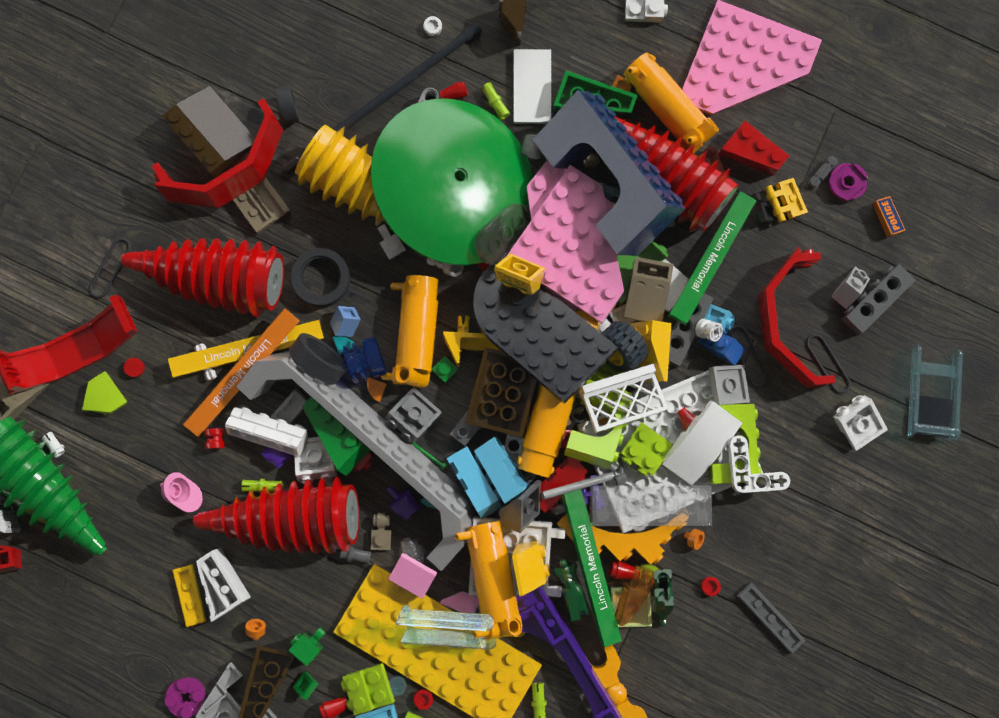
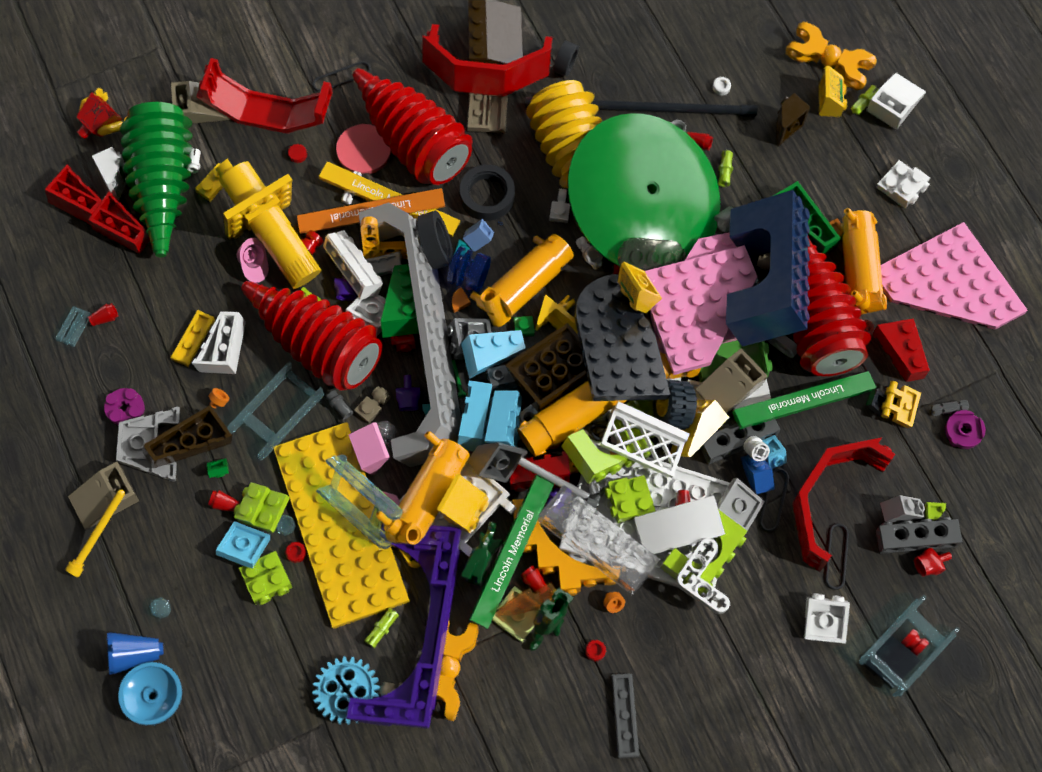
camera: 40 degrees right, 15 degrees down
lime slope [82,371,127,416] -> none
green brick [289,628,326,666] -> none
white tile [514,49,551,124] -> none
slope [872,196,905,238] -> none
none -> clear light blue tile [56,306,91,347]
none -> red wedge [88,191,150,254]
none -> red cone [88,303,119,326]
none -> yellow plate [195,163,223,202]
none -> yellow piece [216,159,321,289]
none -> clear light blue piece [227,362,324,460]
none -> coral tile [336,124,391,174]
none -> light orange beam [361,216,408,259]
none -> medium azure wedge [461,330,525,379]
none -> red wheel [901,629,929,656]
none -> red piece [914,548,952,577]
none -> lime tile [925,502,946,521]

